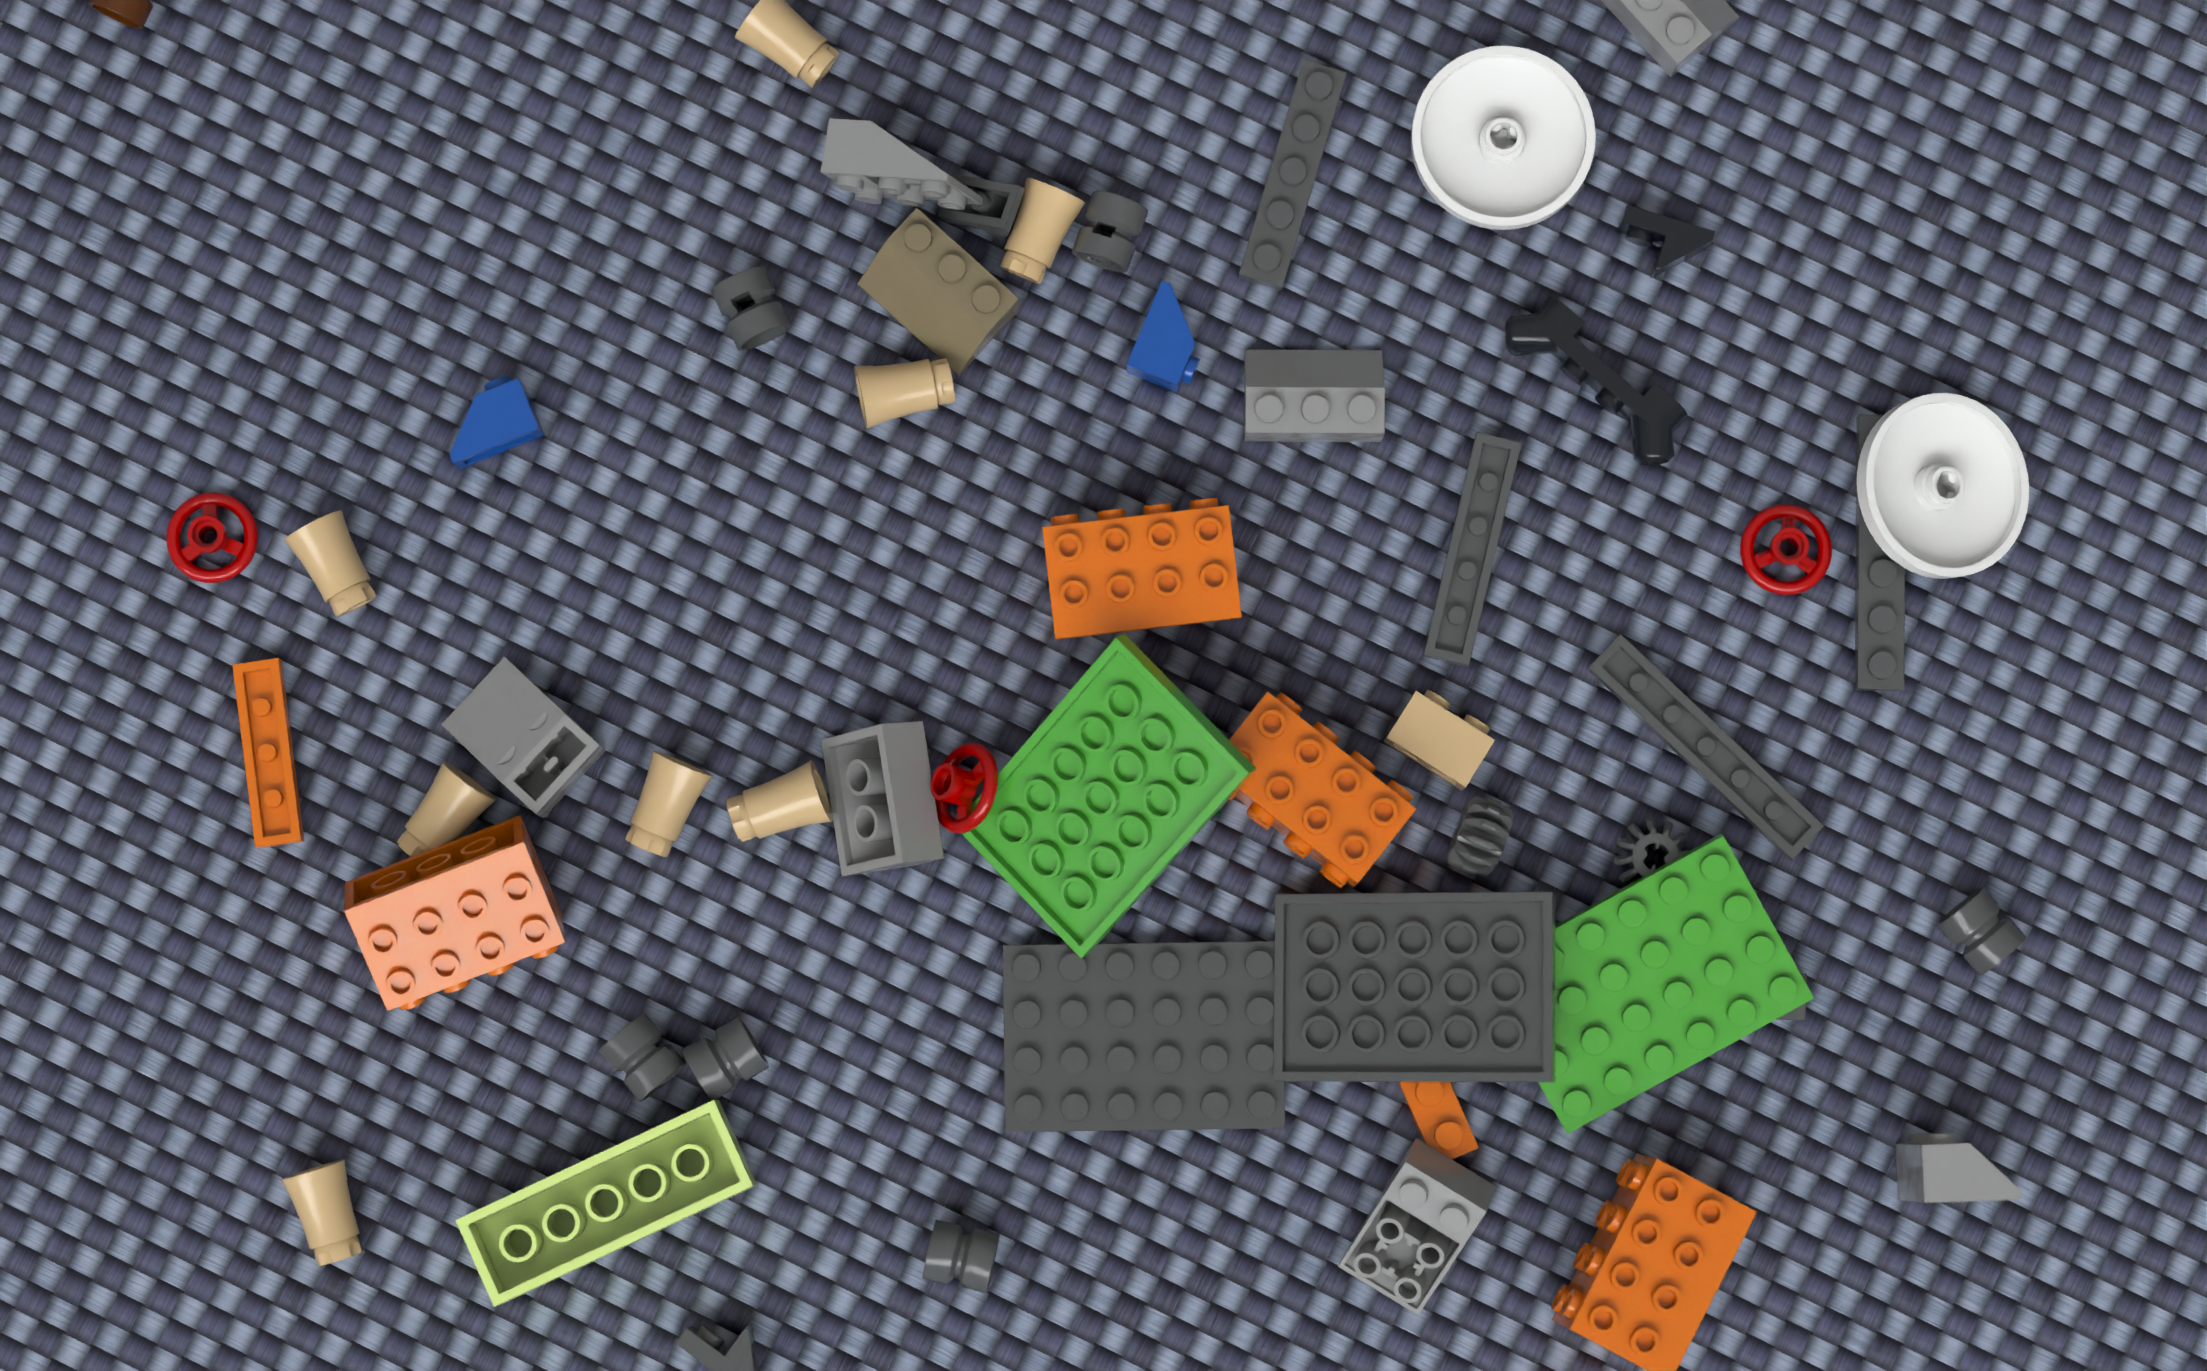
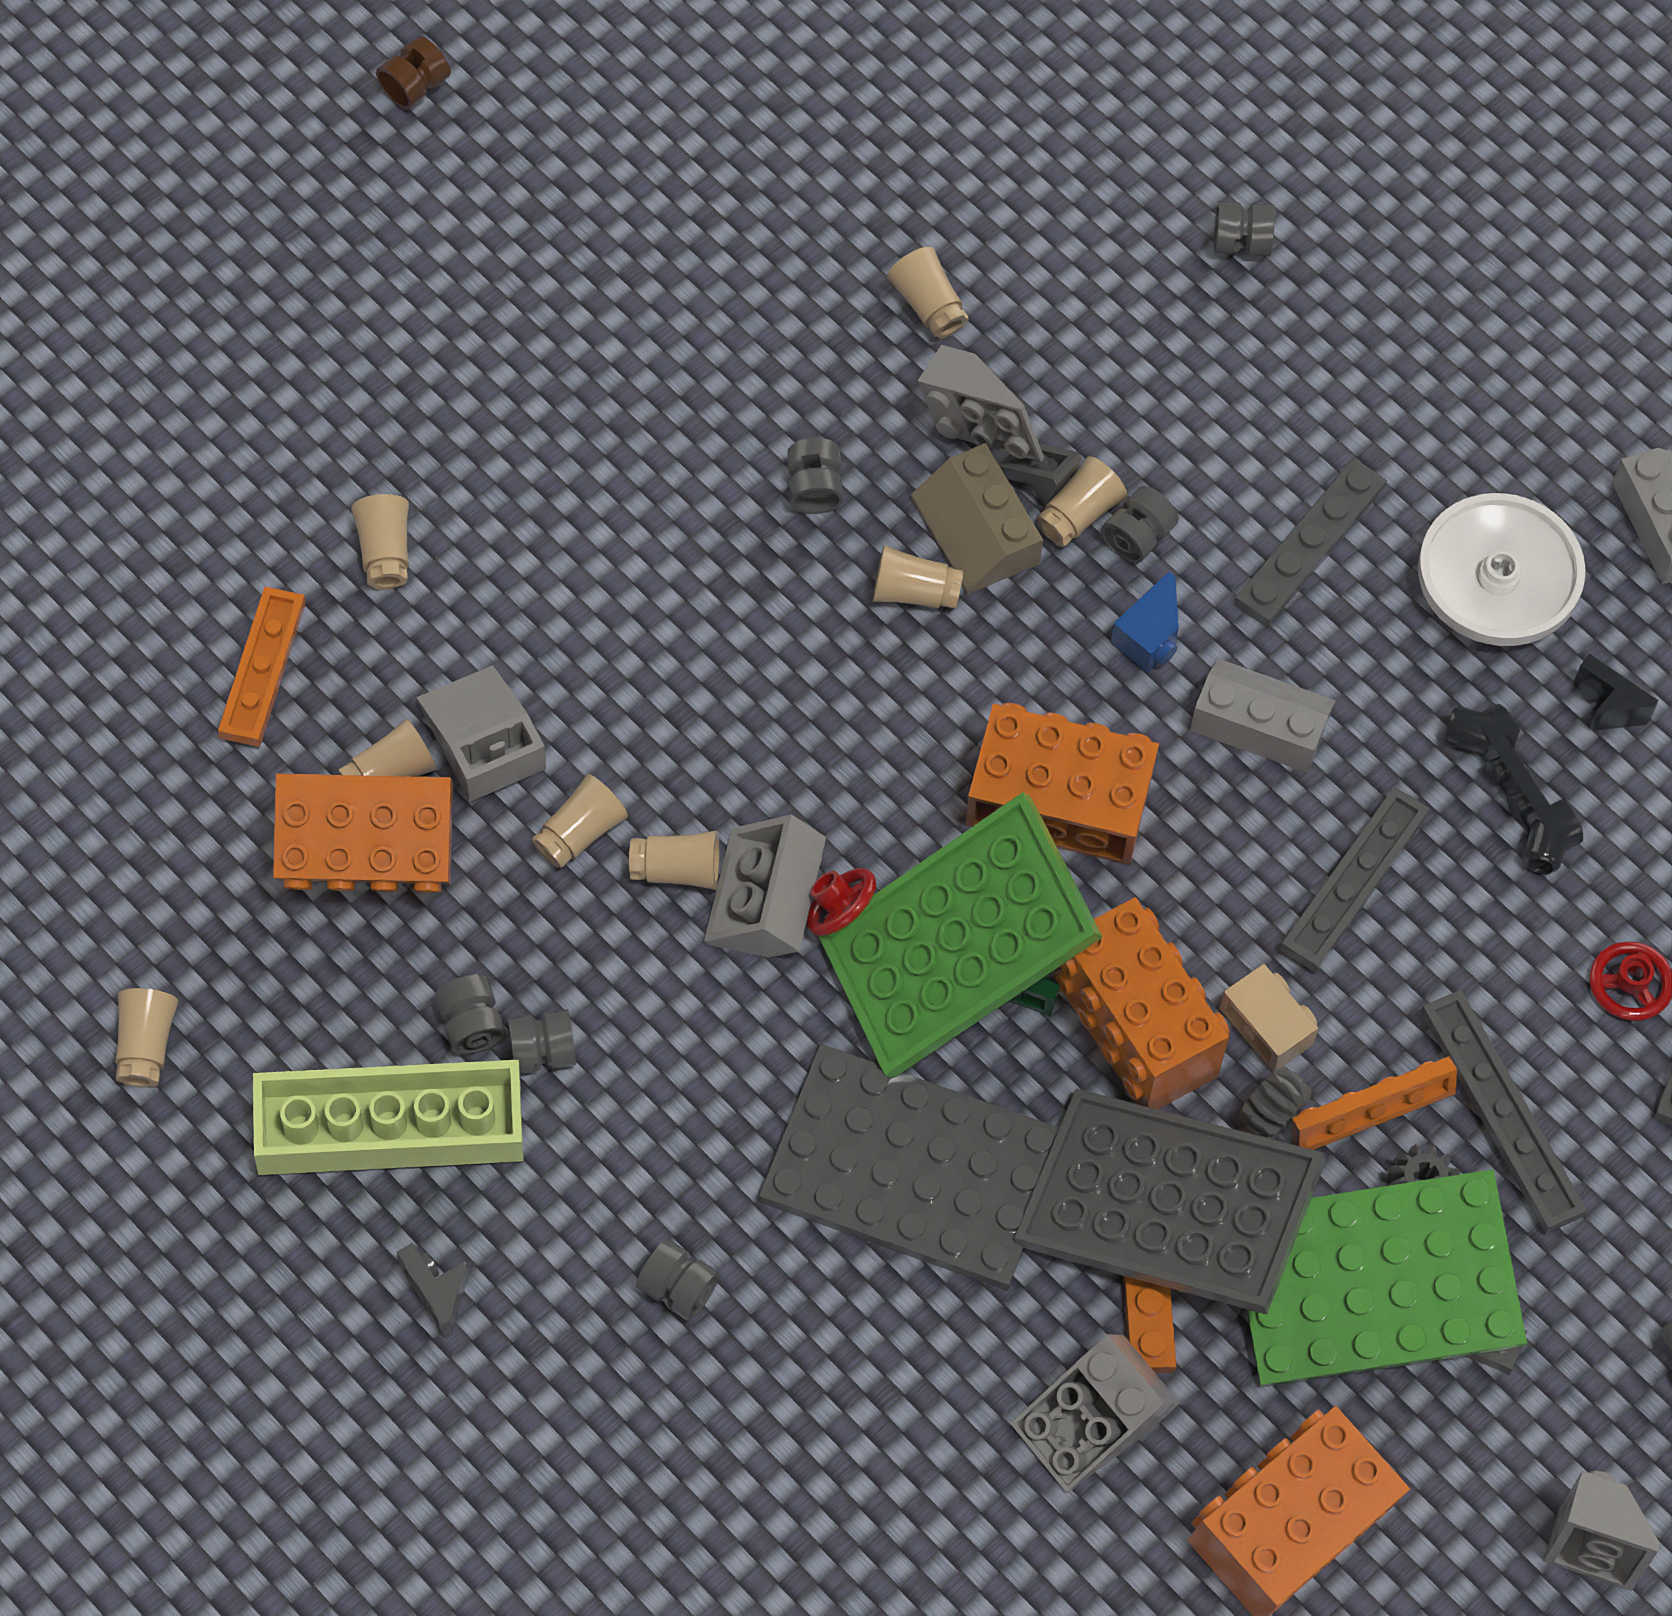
camera: 15 degrees right, 20 degrees down
red piece [166,492,258,583] -> none
blue slope [449,376,545,470] -> none
none -> orange plate [1291,1056,1457,1150]

